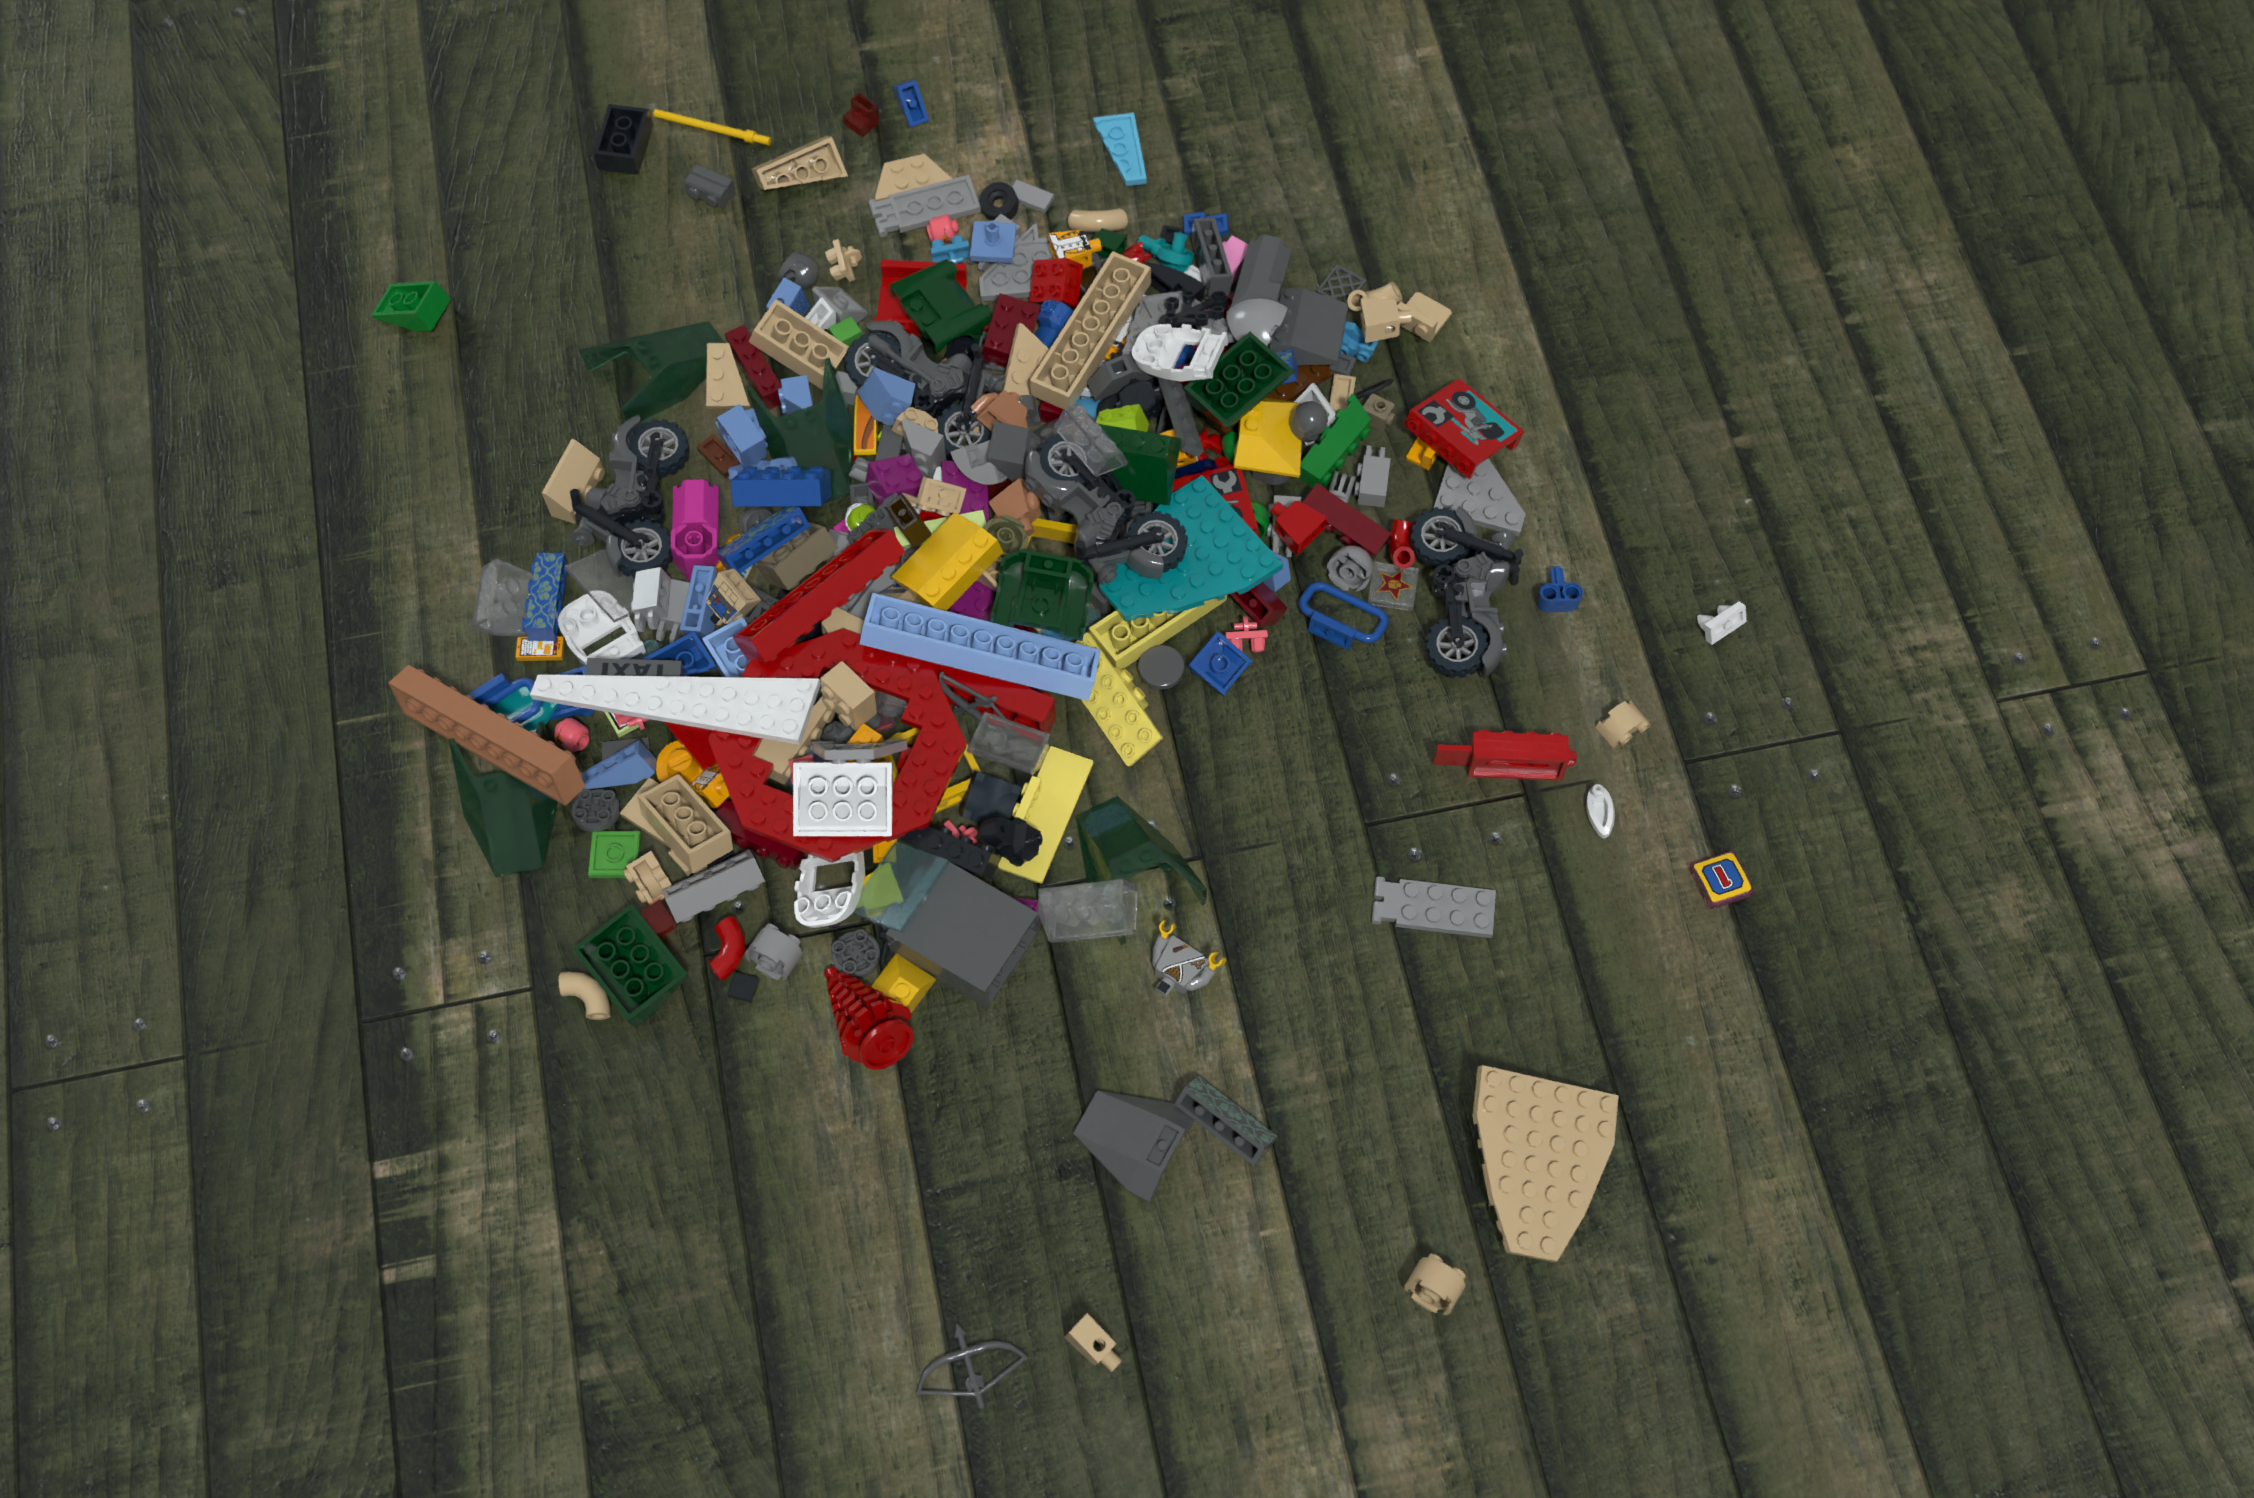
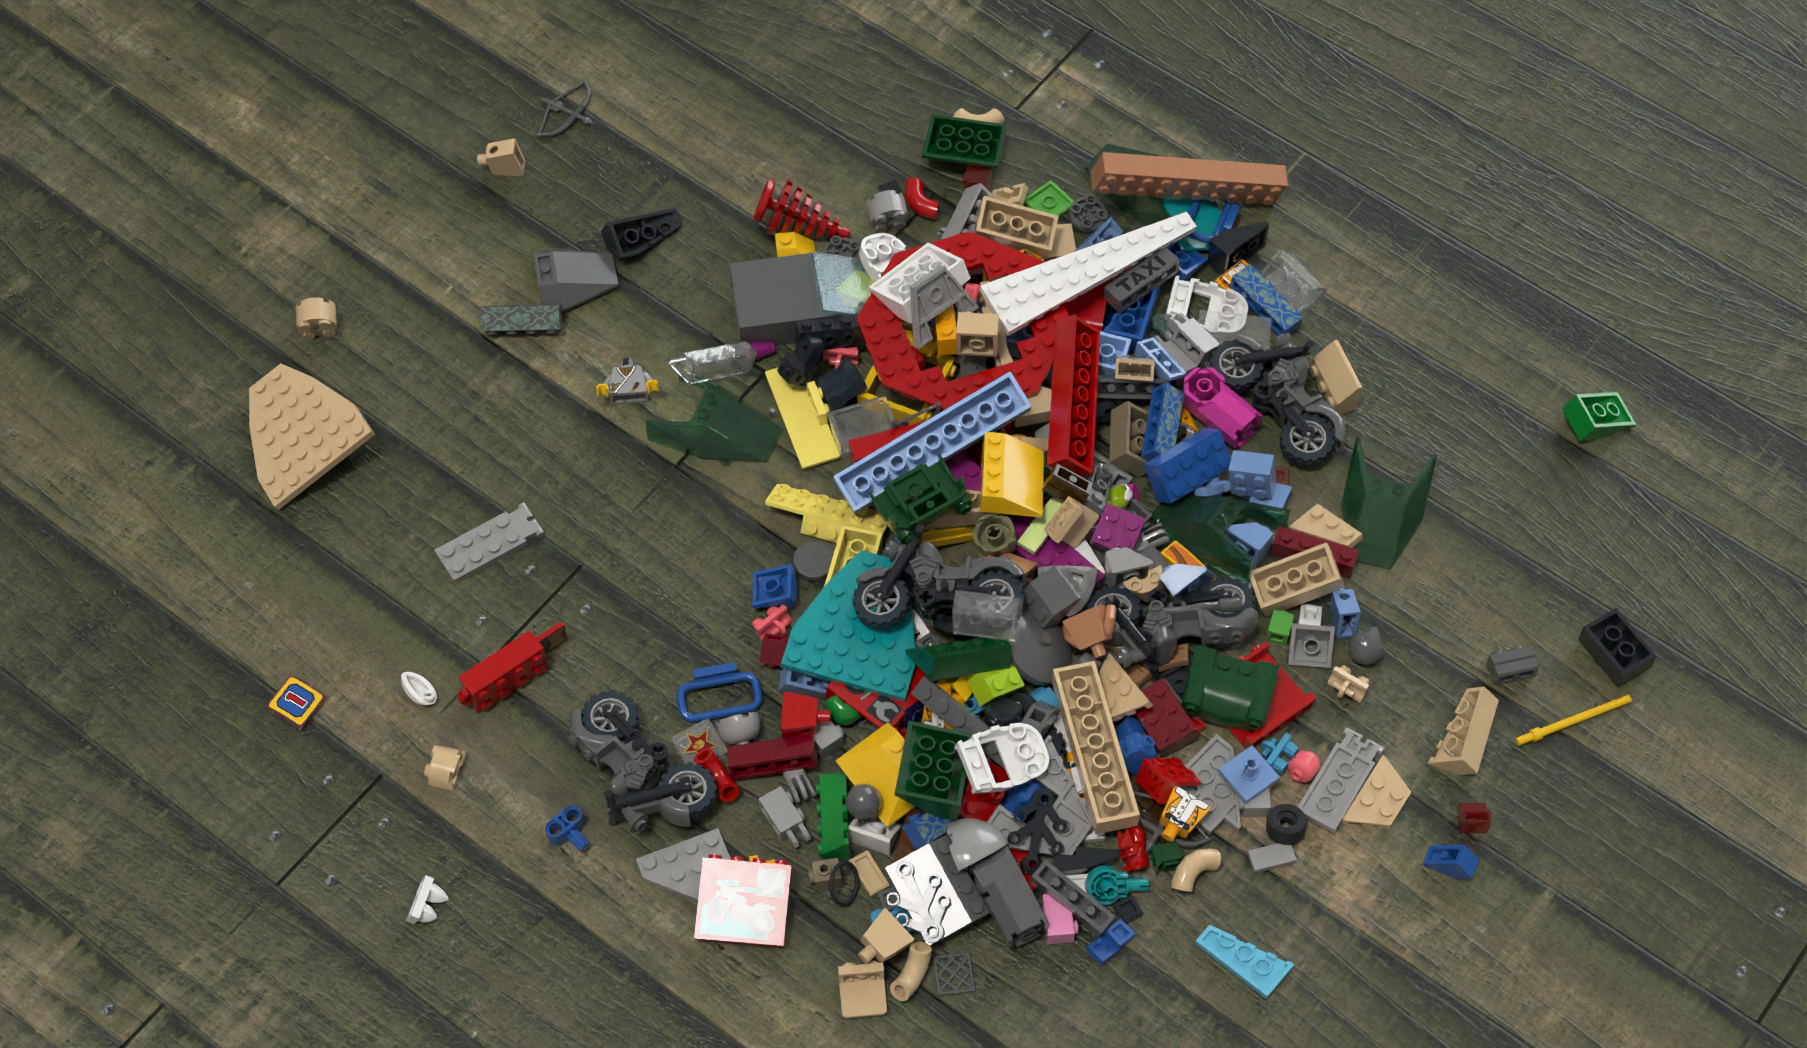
camera: 140 degrees right, 5 degrees down
none -> black wedge [600,207,683,259]
none -> plant [886,860,950,943]
none -> black slope [1207,221,1269,275]

